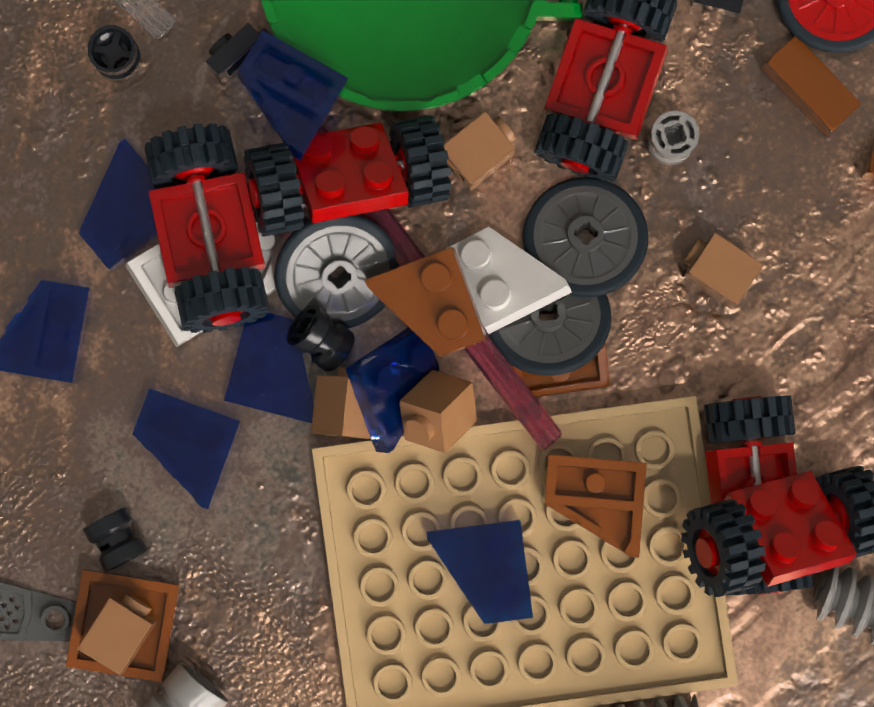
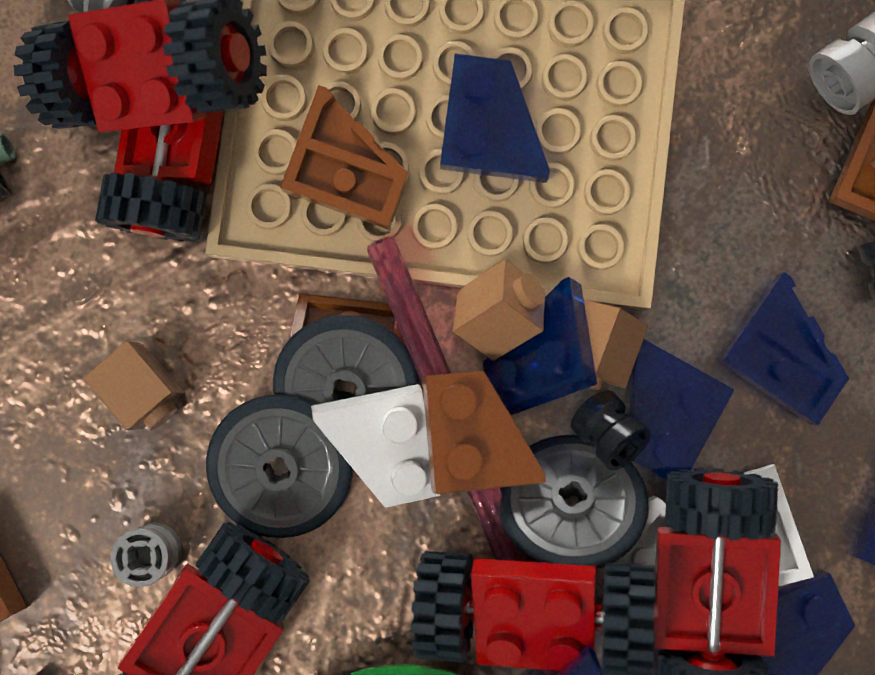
camera: 160 degrees left, 0 degrees up
medium nougat brick [444,112,516,191] -> none

